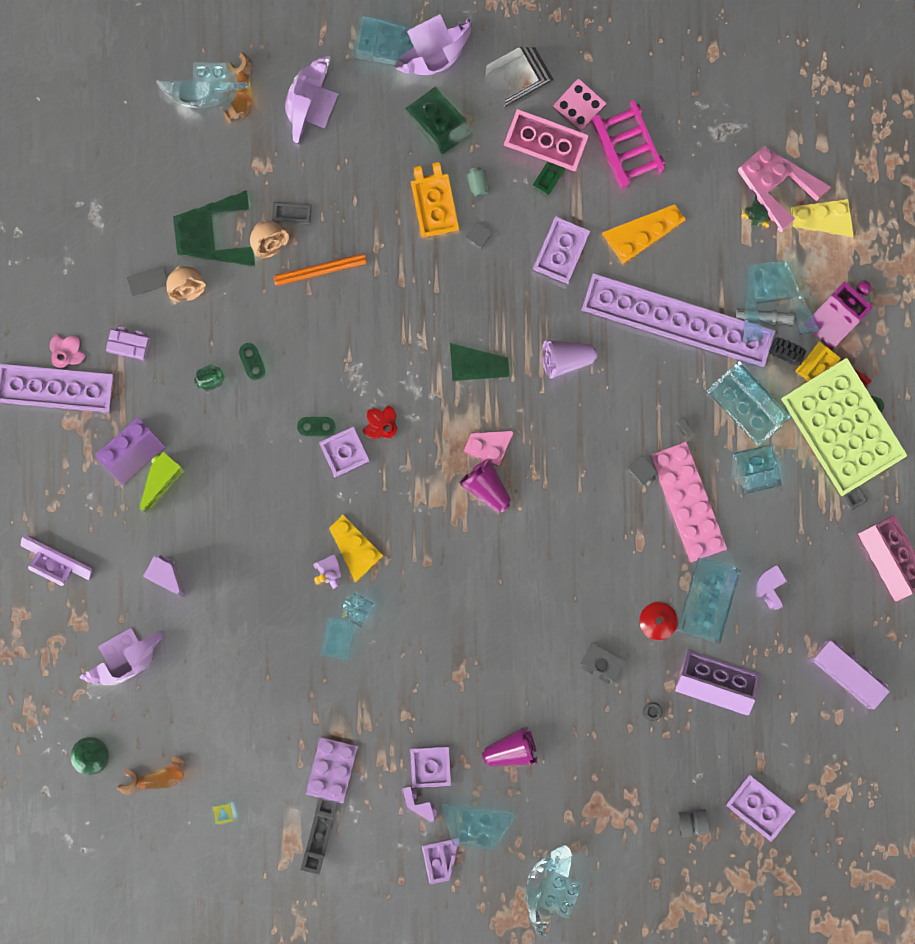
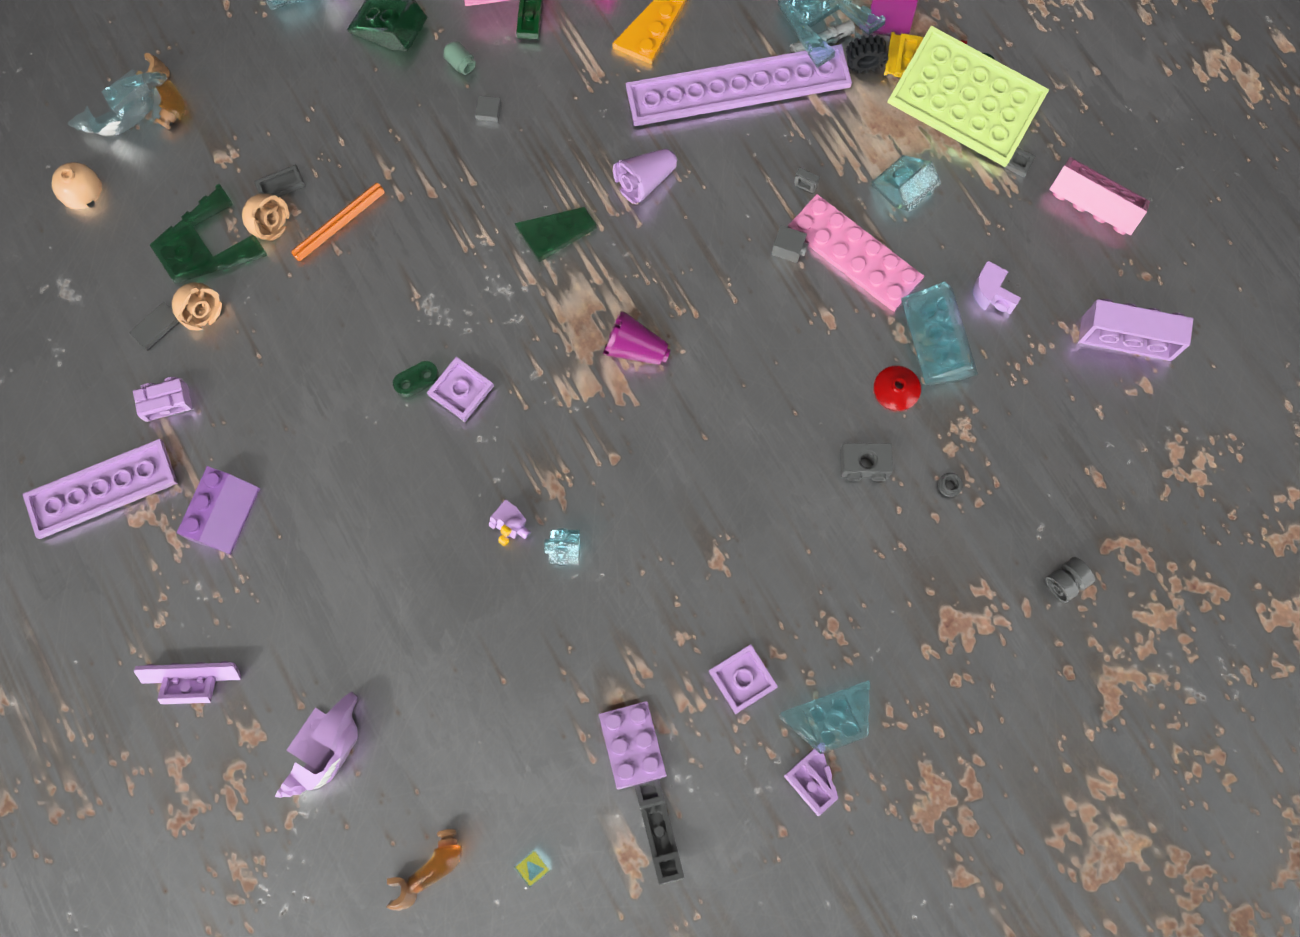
camera: 25 degrees left, 10 degrees down
bright pink plate [50,334,85,368] -> none
clear green cylinder [70,737,110,775] -> none
lime slope [140,452,184,513] -> none
lavender slope [143,554,185,596] -> none
clear green head [194,364,224,392] -> none
clear green plate [239,343,265,380] -> none
lavender animal [285,56,338,144] -> none
clear light blue plate [320,617,356,661] -> none
yellow wing [329,515,383,582] -> none
red plate [362,405,398,439] -> none
lavender slope [403,786,438,822] -> none
light orange tile [411,162,459,238] -> none
bright pink wing [464,431,513,467] -> none
magenta cone [482,727,538,766] -> none
clear light blue animal [525,846,583,936] -> none
lavender plate [533,216,590,284] -> none
lavender slope [675,650,761,716] -> none
clear light blue slope [707,361,791,447] -> none
lavender plate [725,775,795,842] -> none
none -> light nougat cylinder [52,162,102,209]

